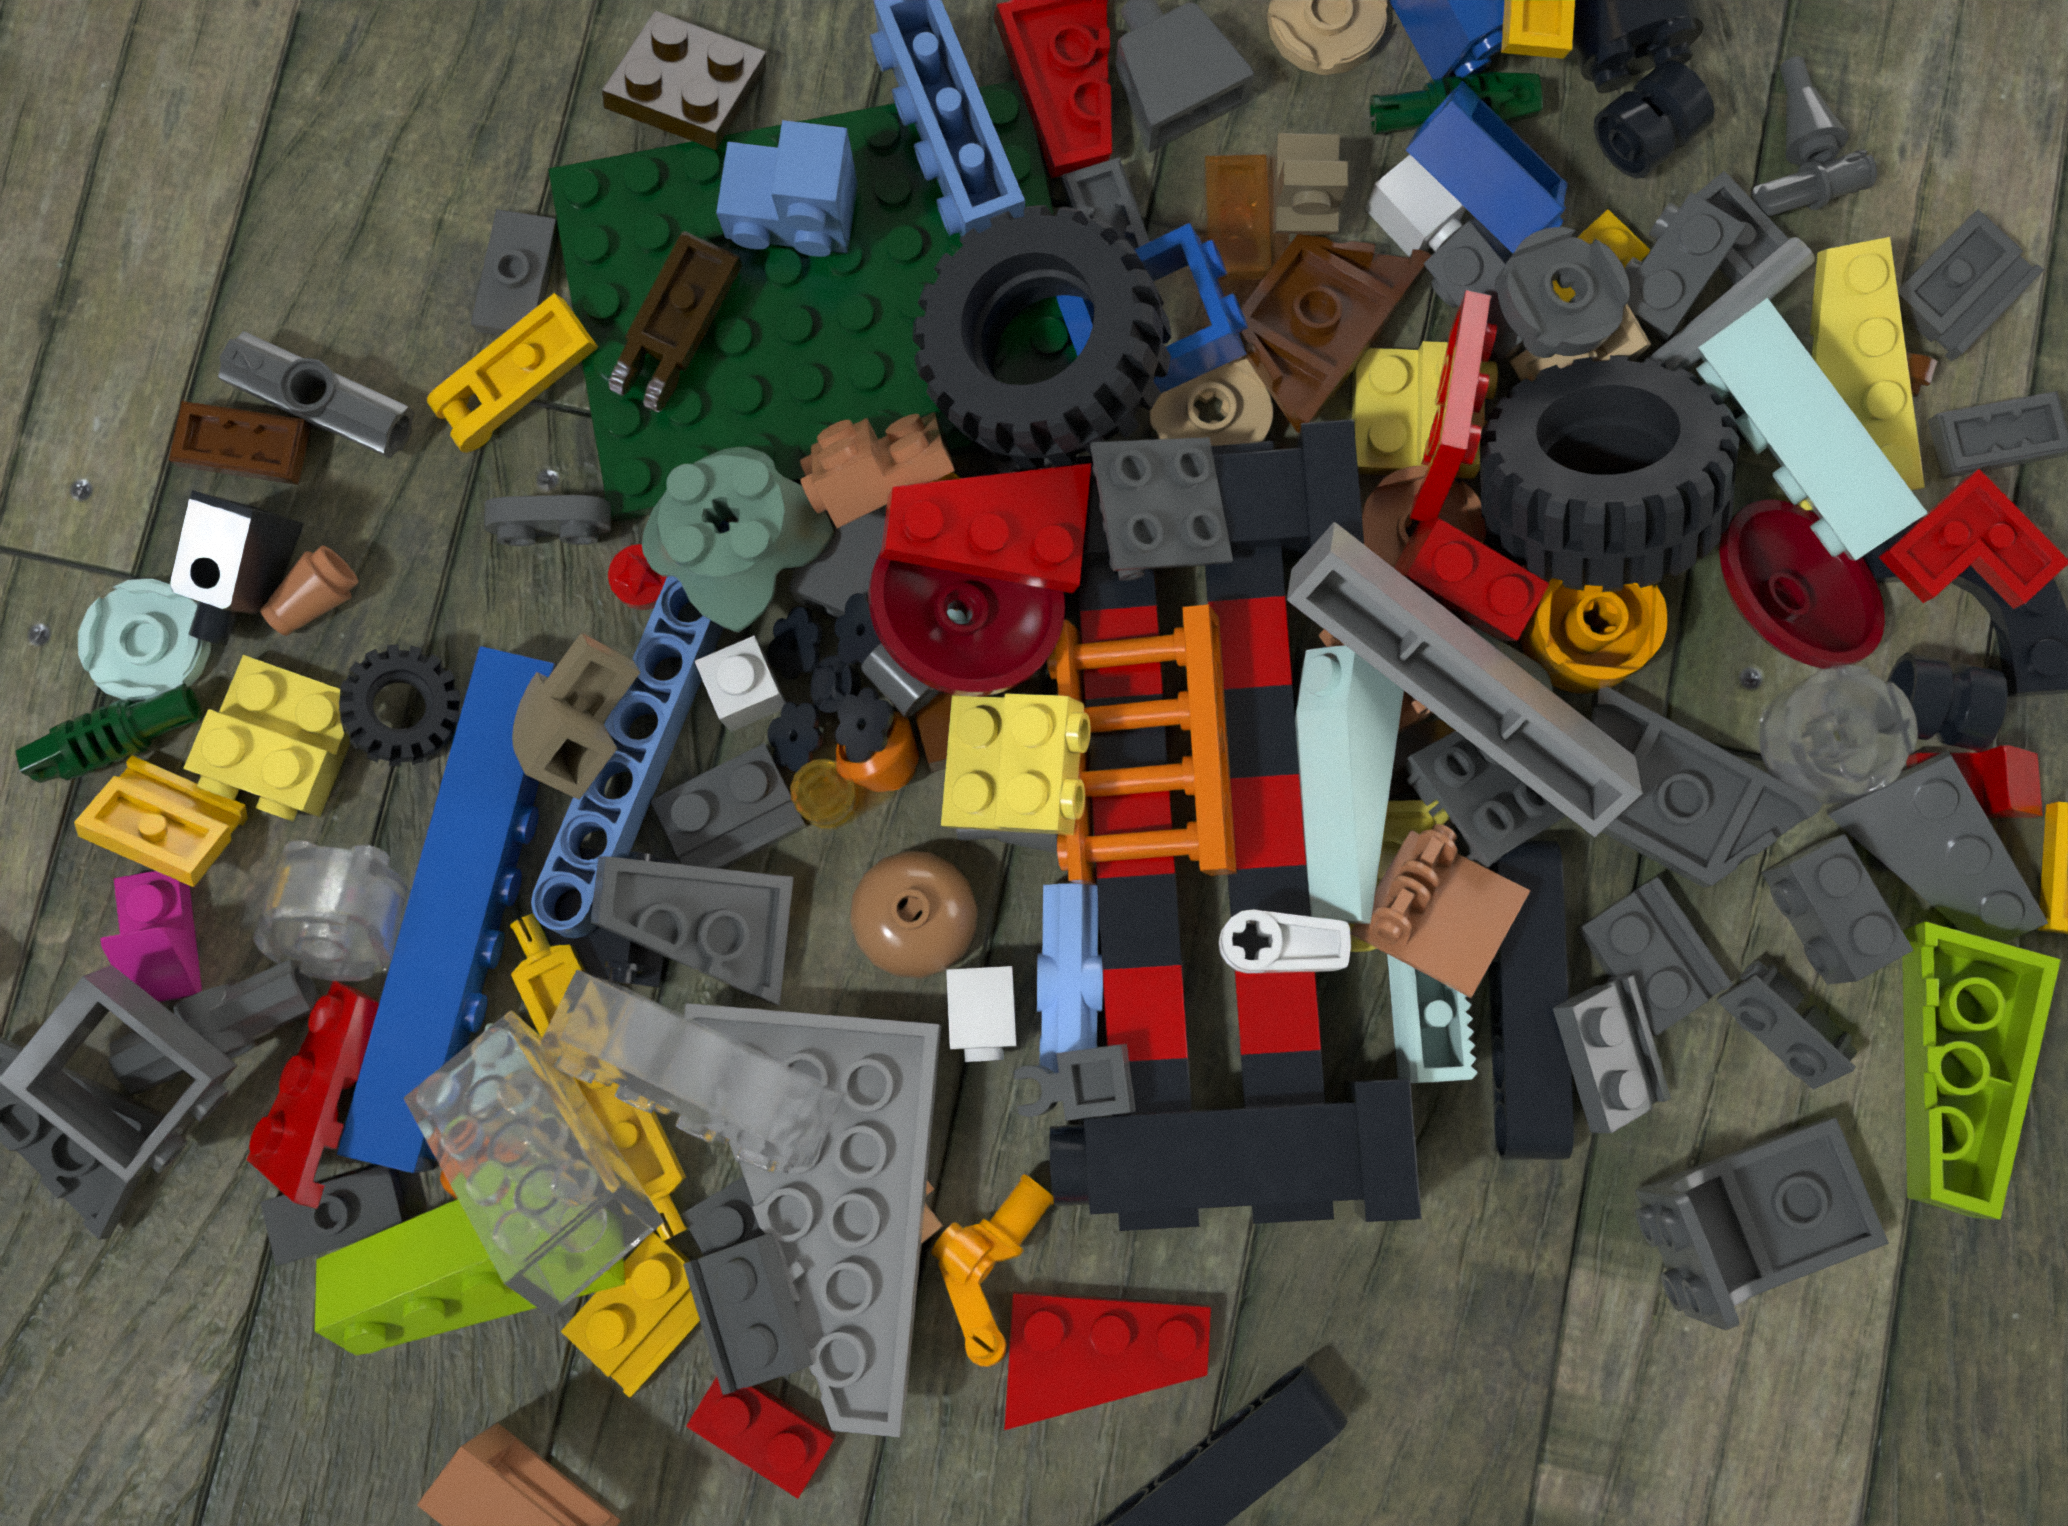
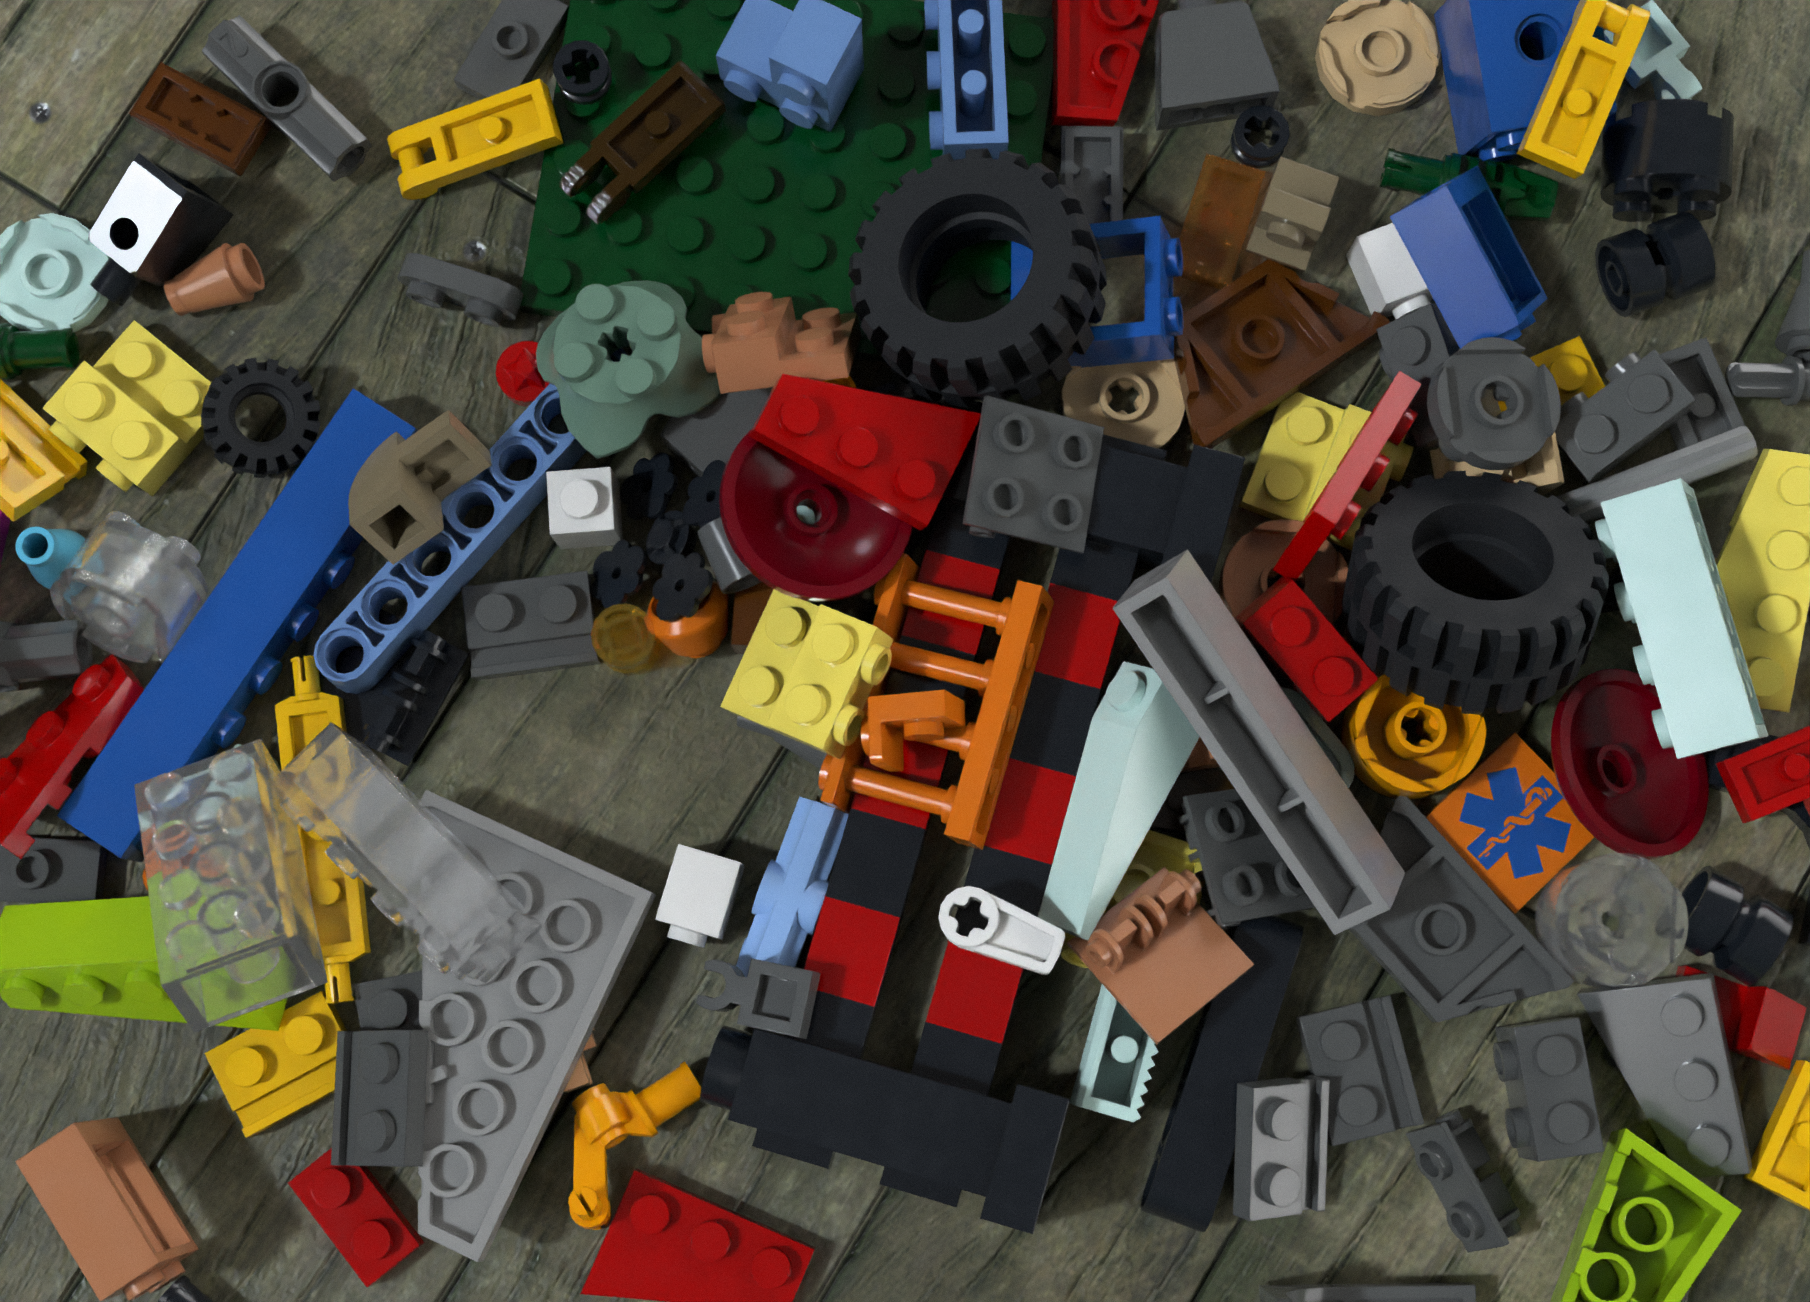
camera: 20 degrees right, 0 degrees up
dark grey wing [591,856,793,1006] -> none
medium nougat cylinder [850,850,978,979] -> none
none -> medium azure cone [15,527,92,590]
none -> black bush [553,40,612,105]
none -> orange bracket [860,689,966,772]
none -> black bush [1230,105,1290,169]
none -> tile [1425,733,1594,914]

